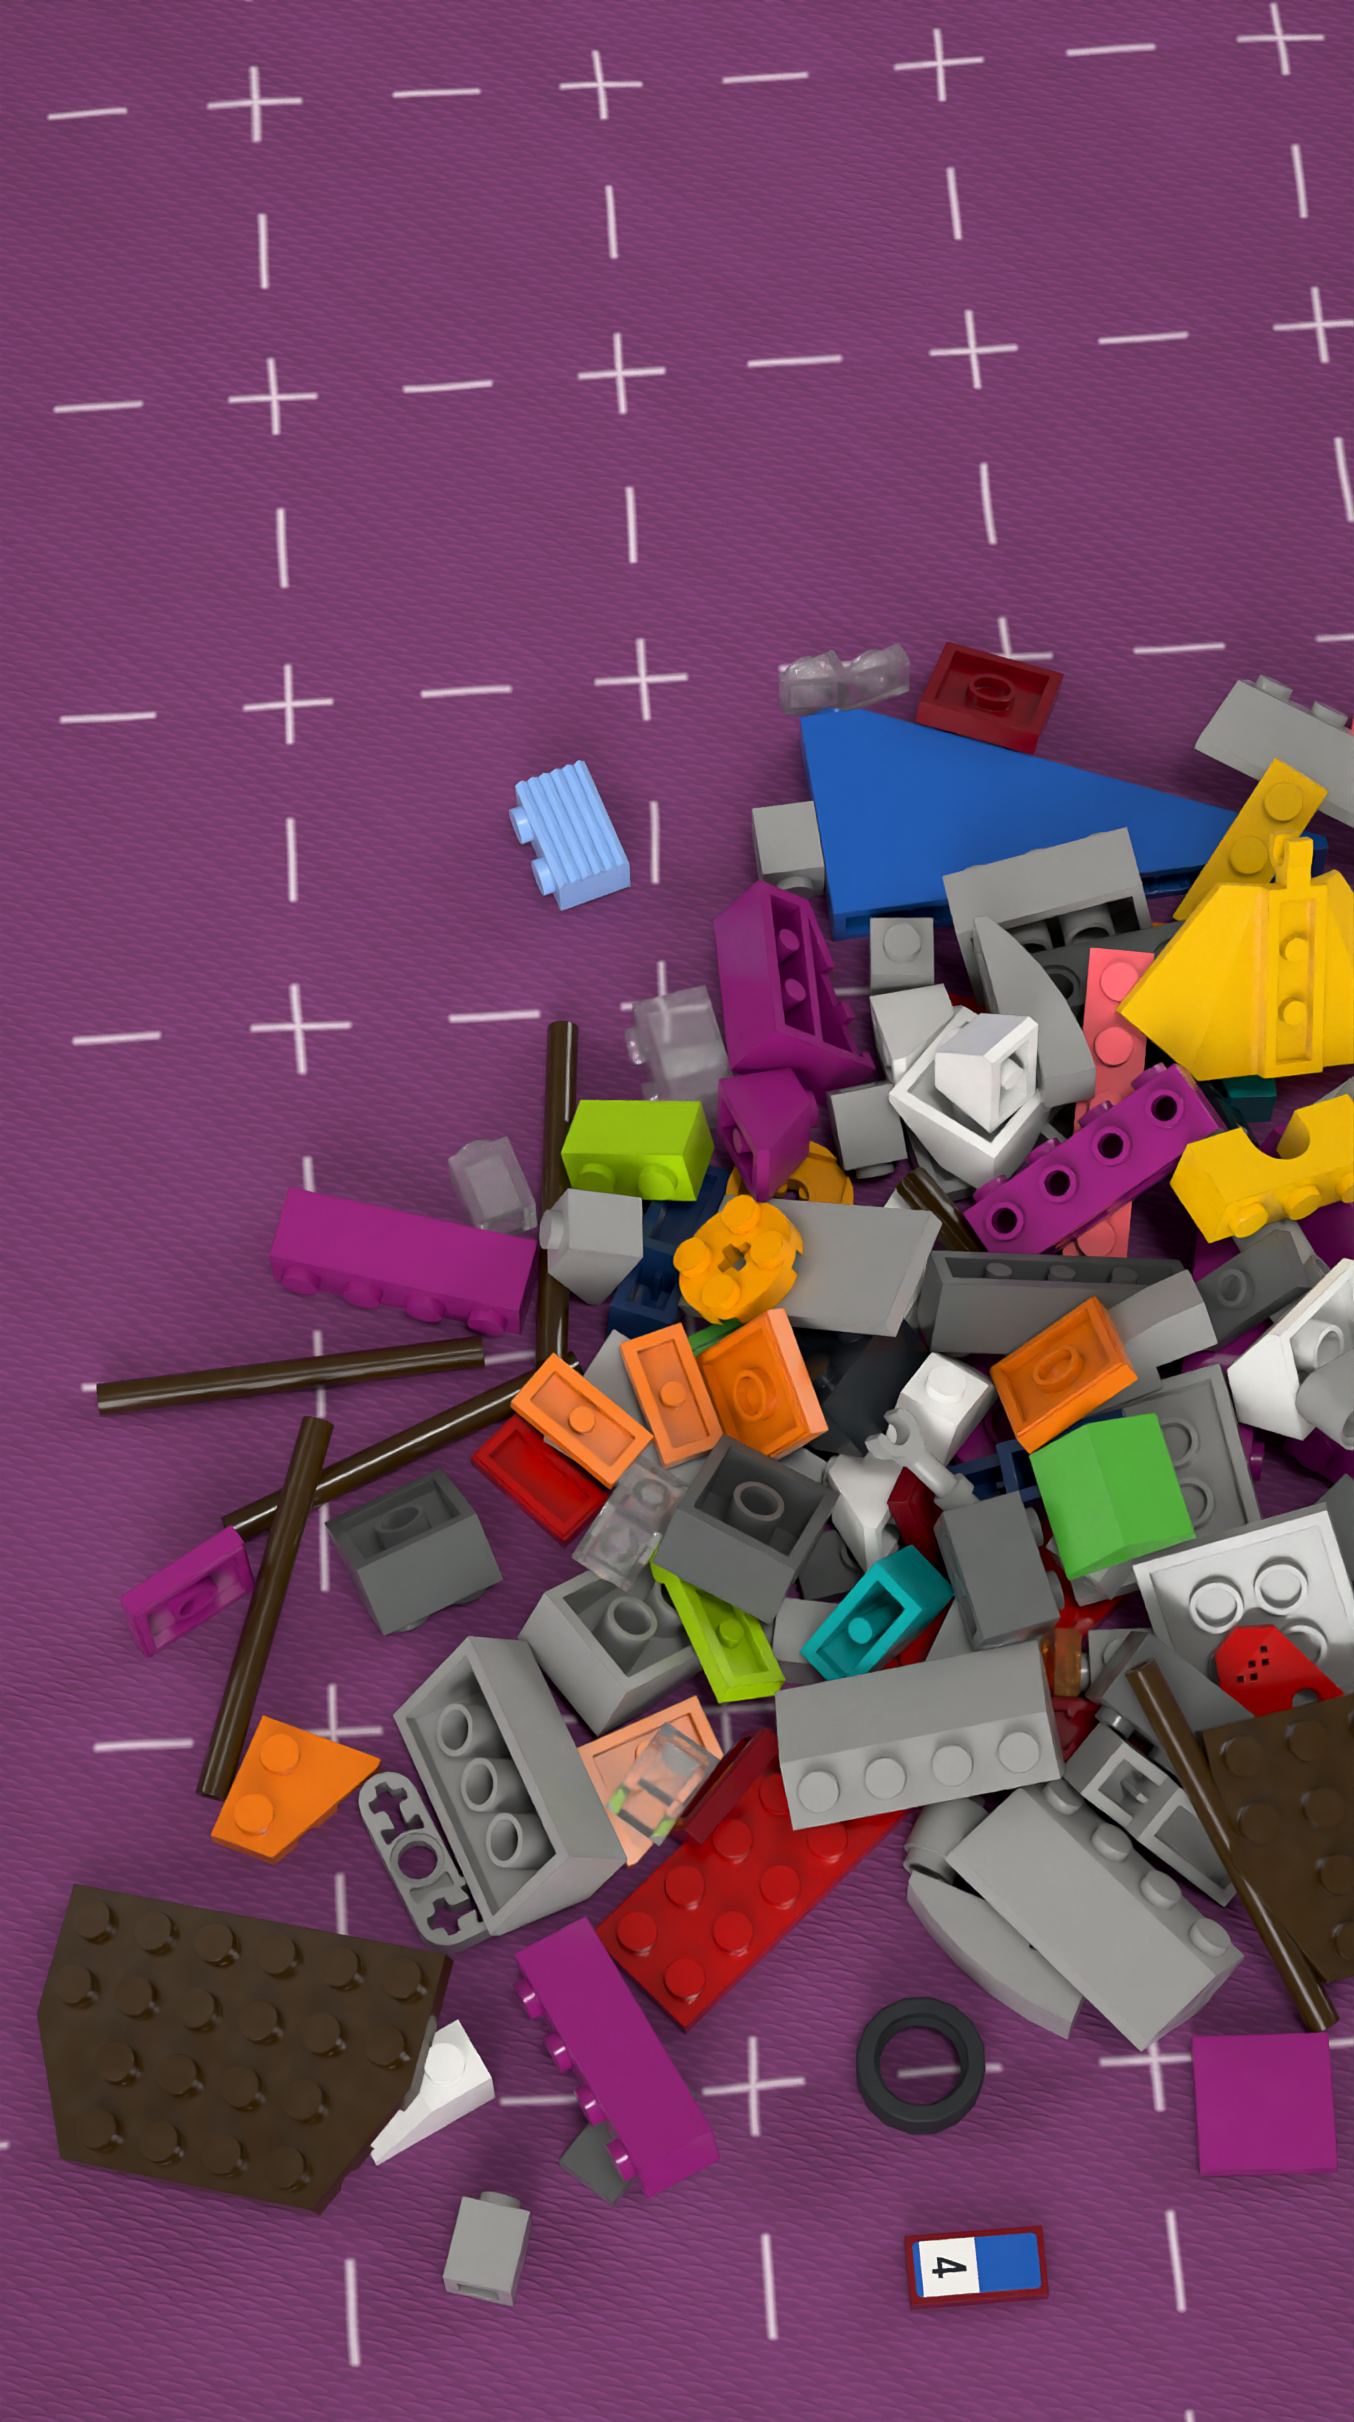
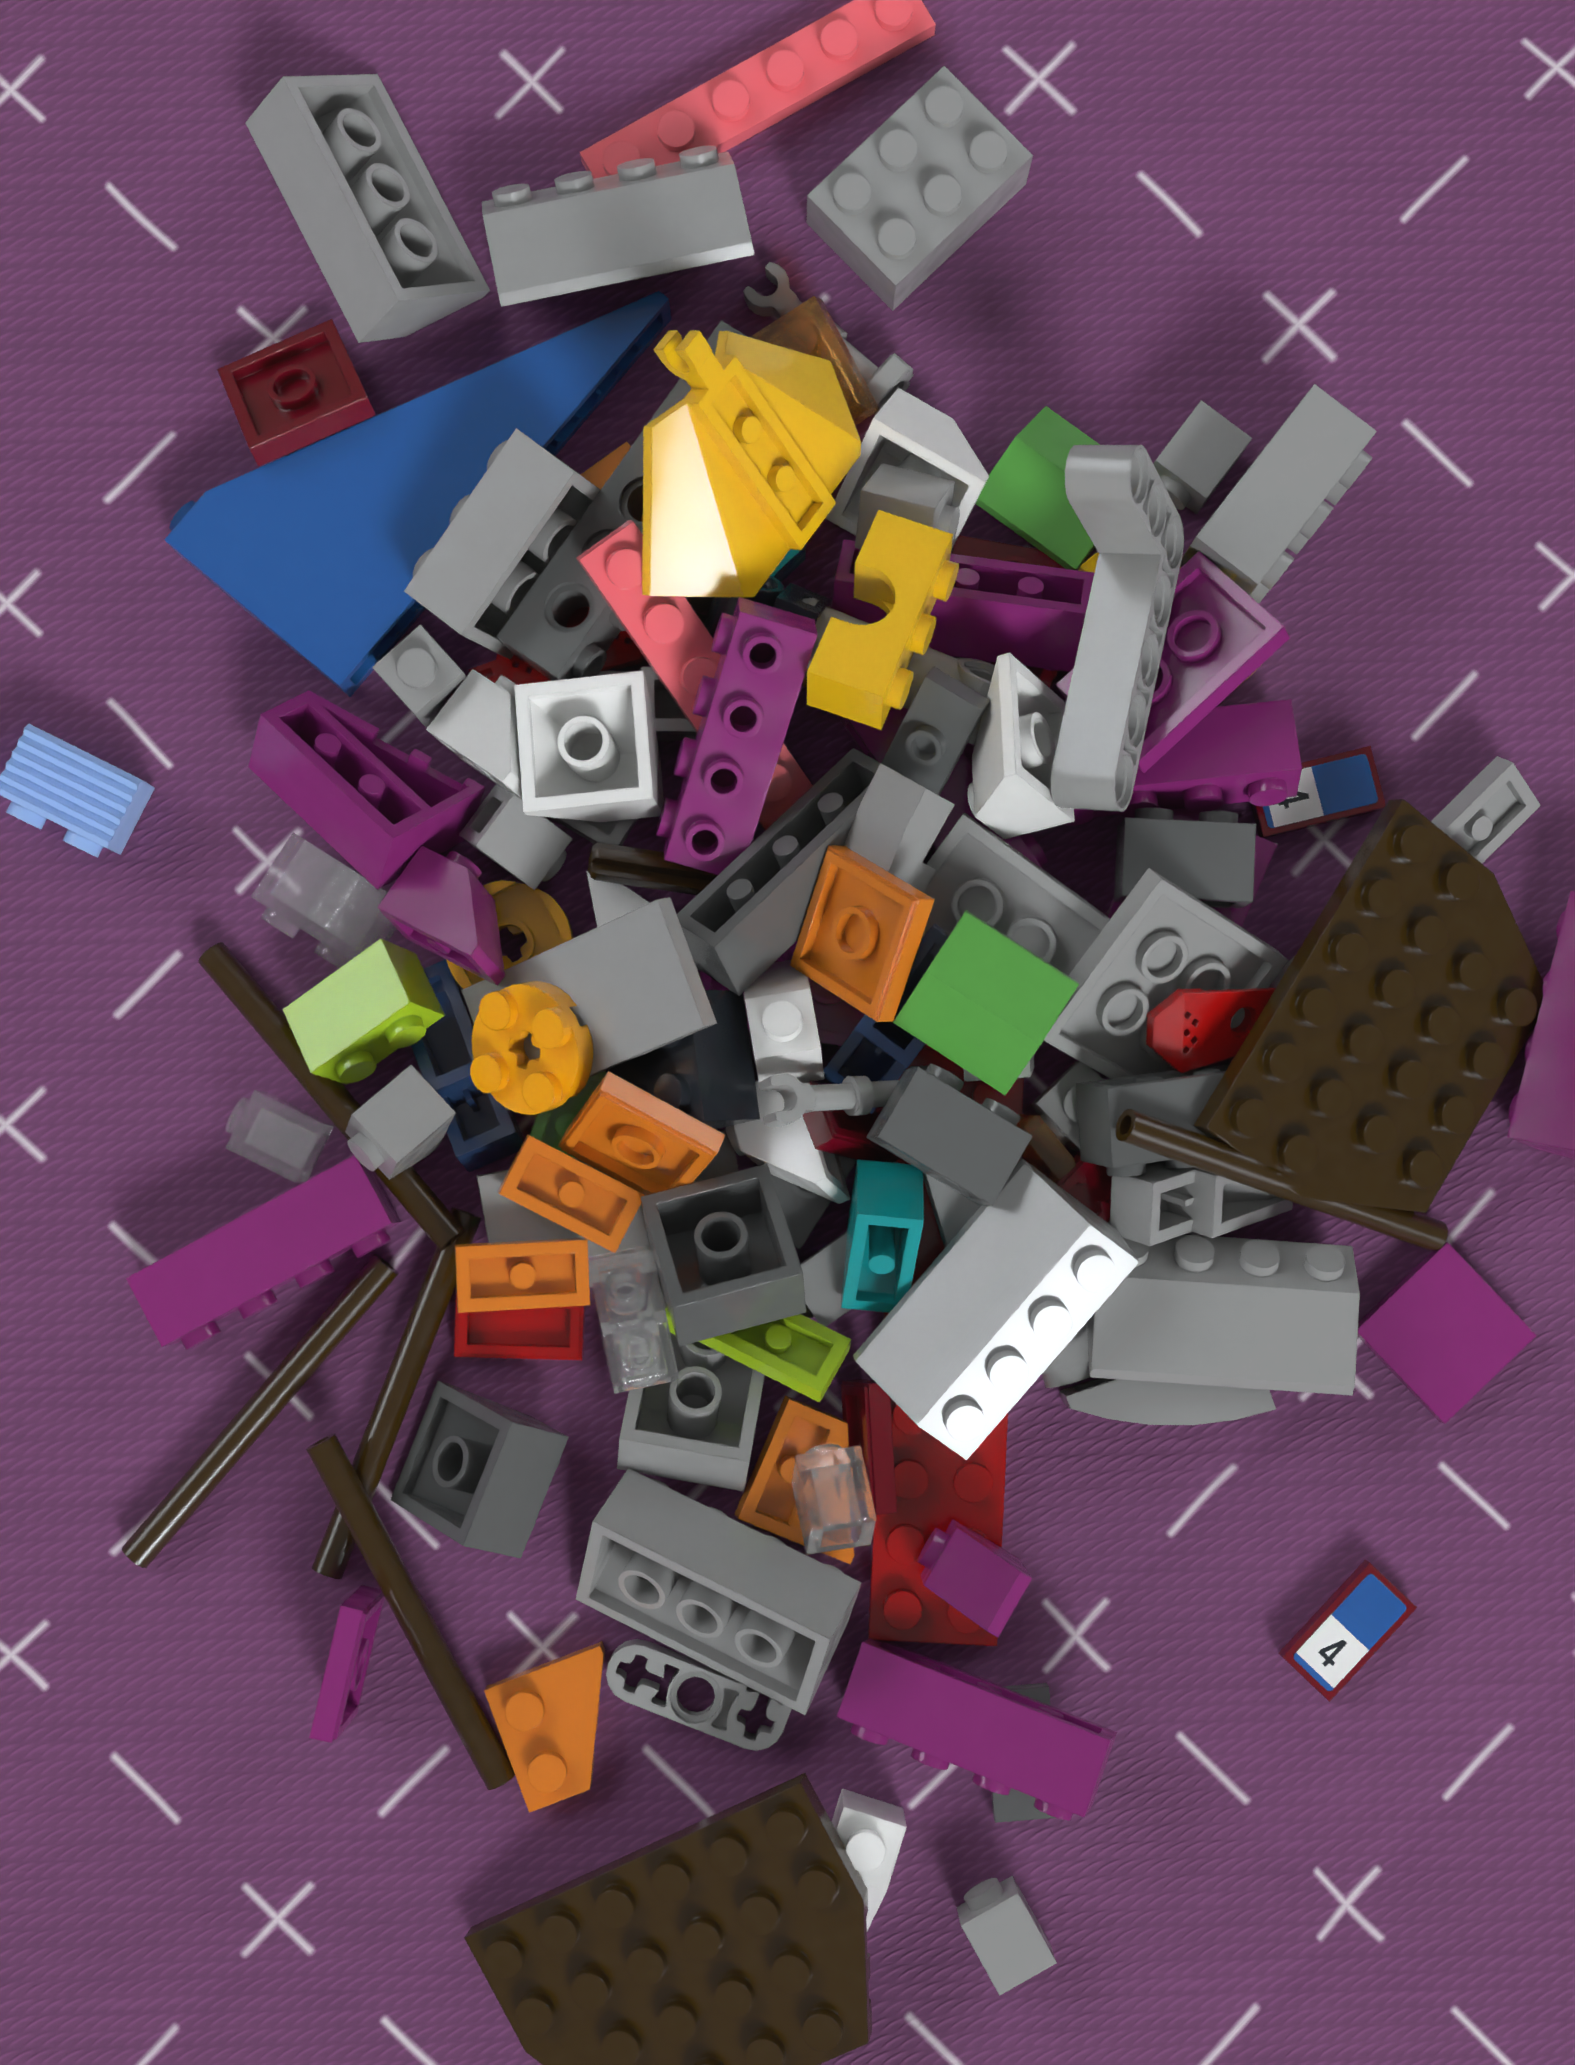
camera: 45 degrees left, 20 degrees up
light grey brick [752,801,825,900] -> none
clear slope [779,642,910,715] -> none
black tyre [856,1997,986,2135] -> none
white slope [935,1013,1038,1133] -> none
light grey slope [973,915,1096,1109] -> none
yellow plate [1172,757,1329,921] -> none
none -> light grey slope [245,74,490,343]
none -> magenta slope [917,1519,1032,1637]

